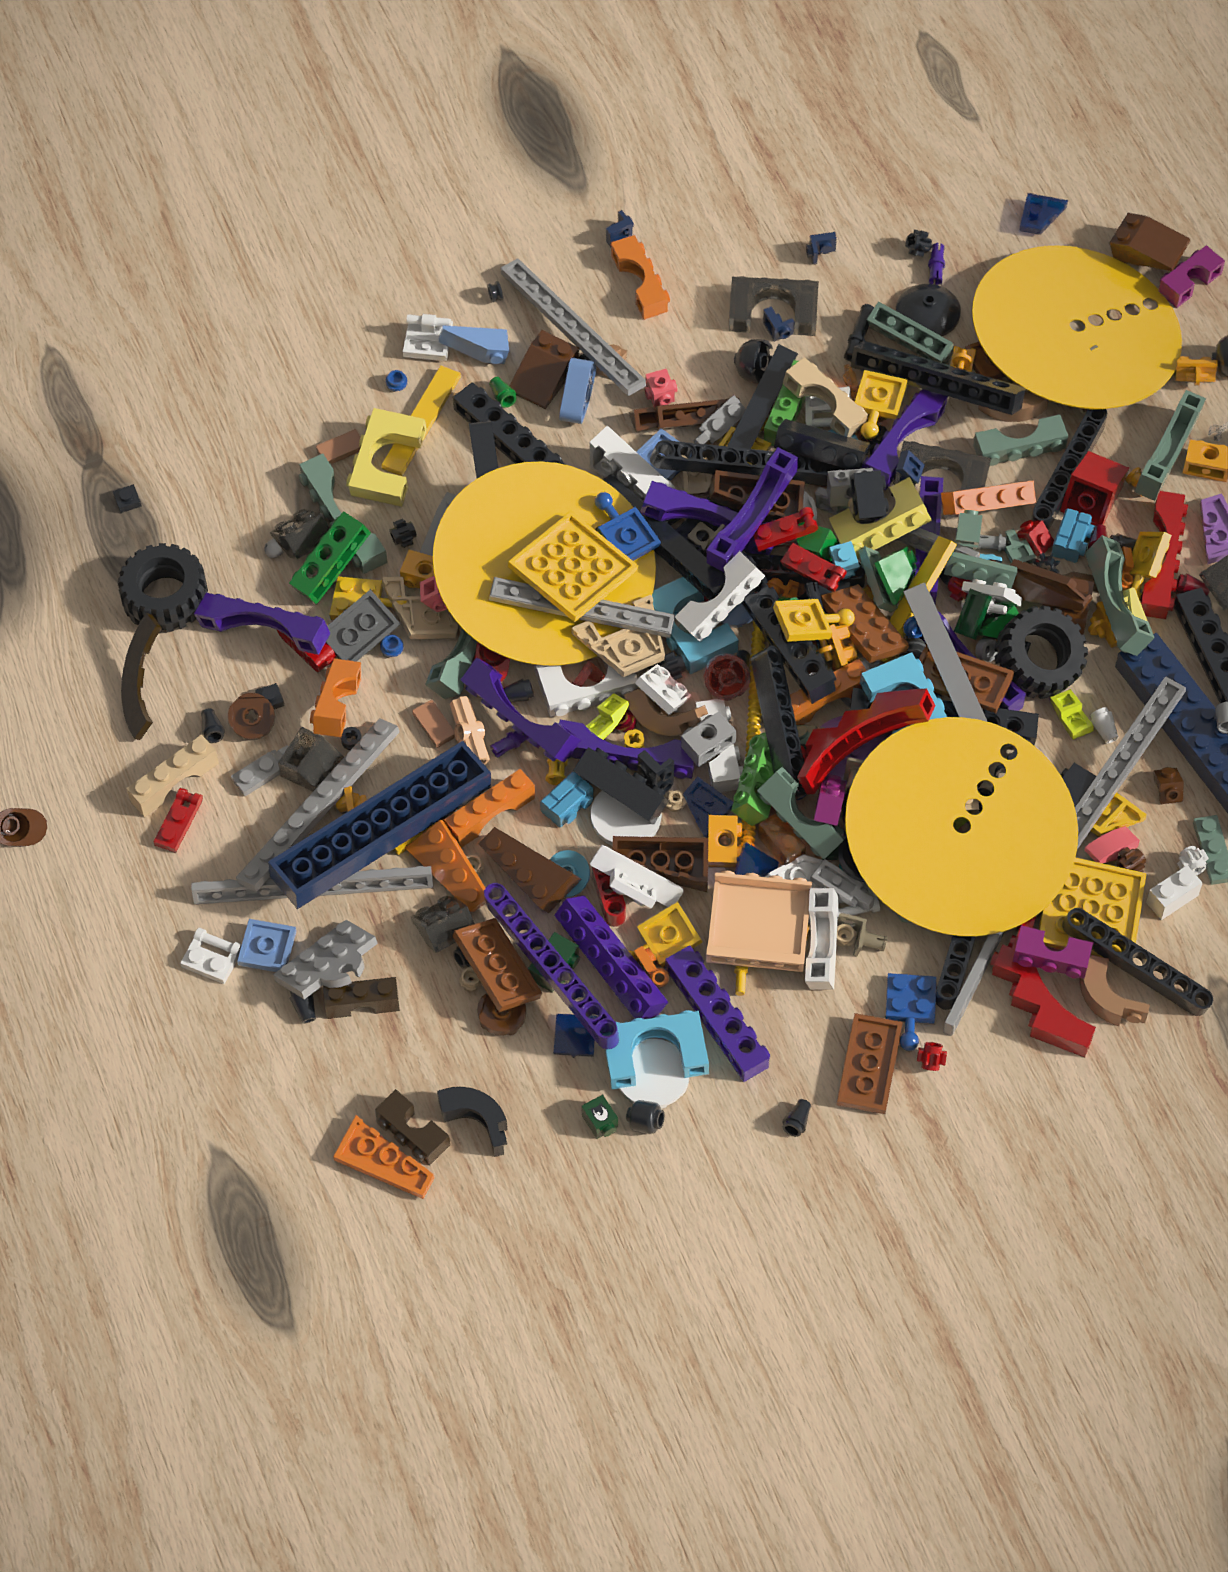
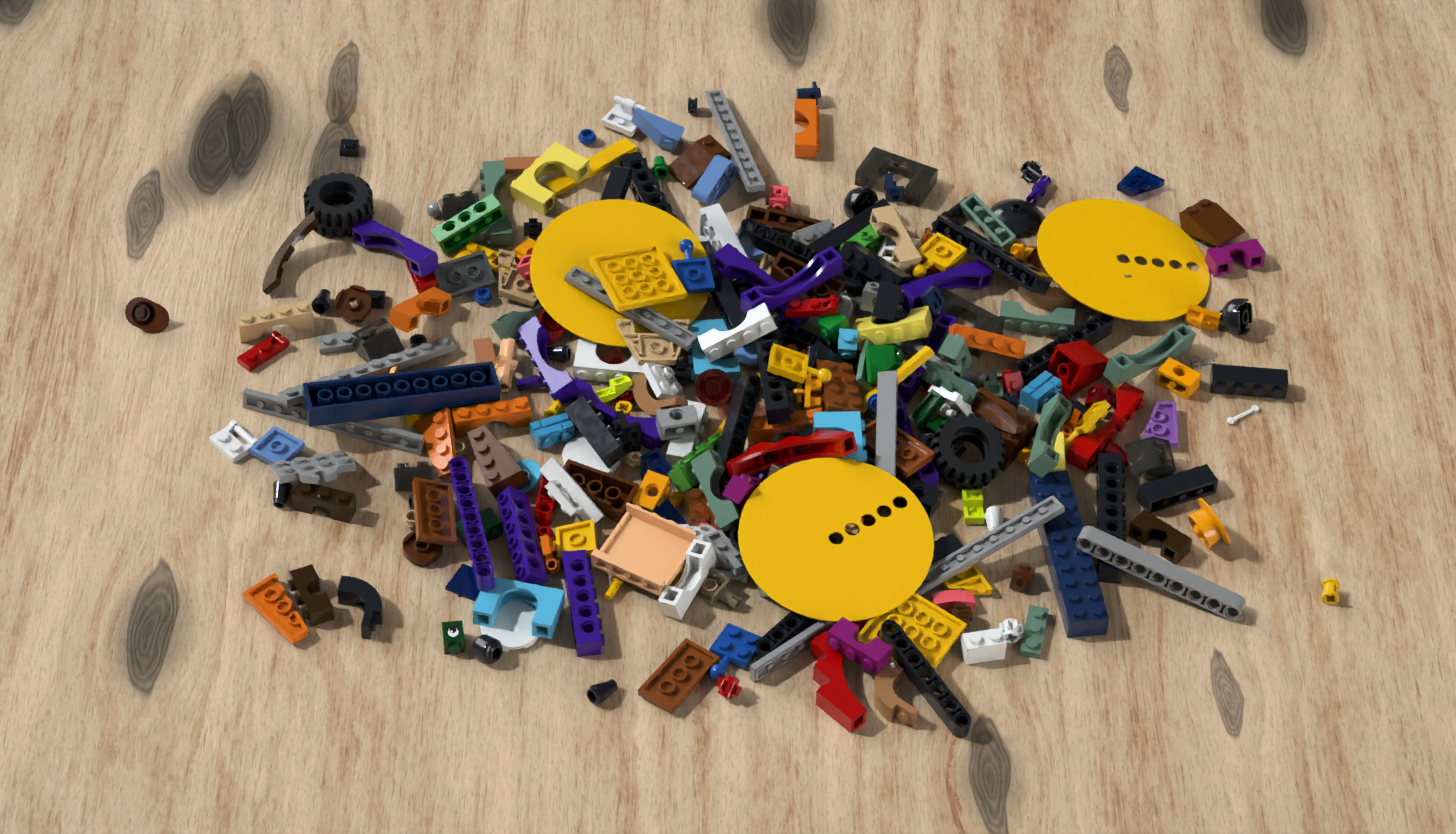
camera: 20 degrees right, 15 degrees down
red plate [781,543,847,592] -> none
dark blue bracket [806,232,837,264] -> none
none -> red plate [536,526,554,541]
none -> dark red brick [1084,382,1115,410]

